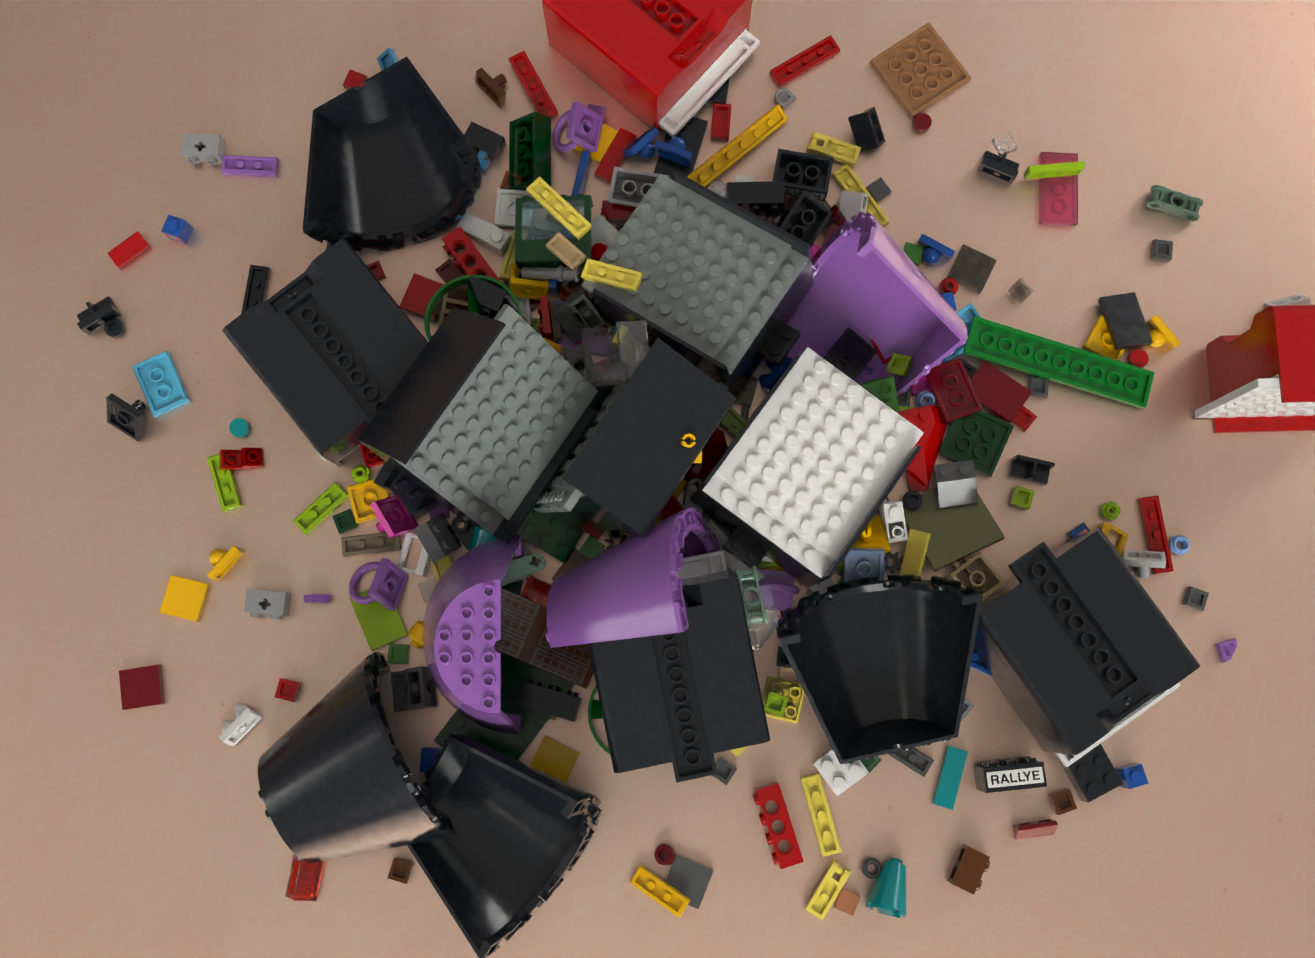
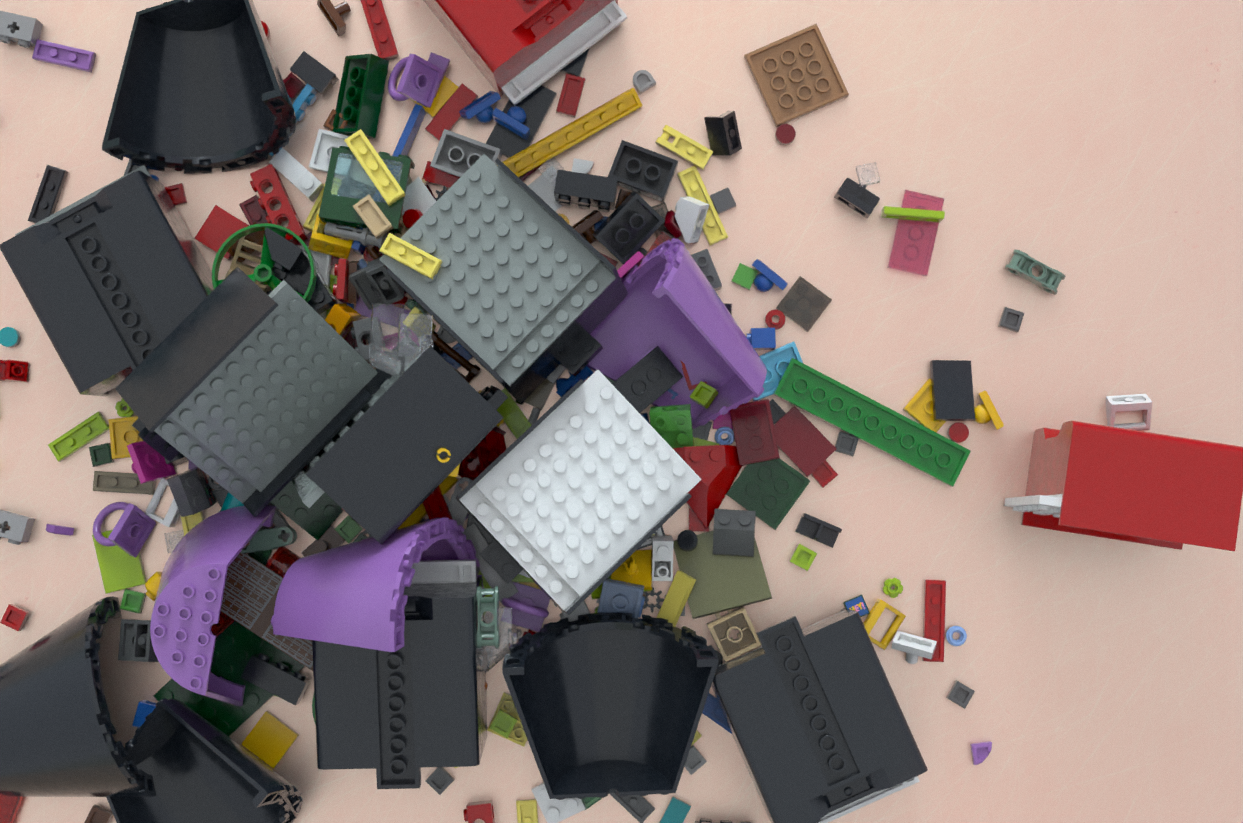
camera: 15 degrees right, 5 degrees up
red tile [769,35,841,88] -> none
clear smoke plate [1006,278,1034,305] -> none

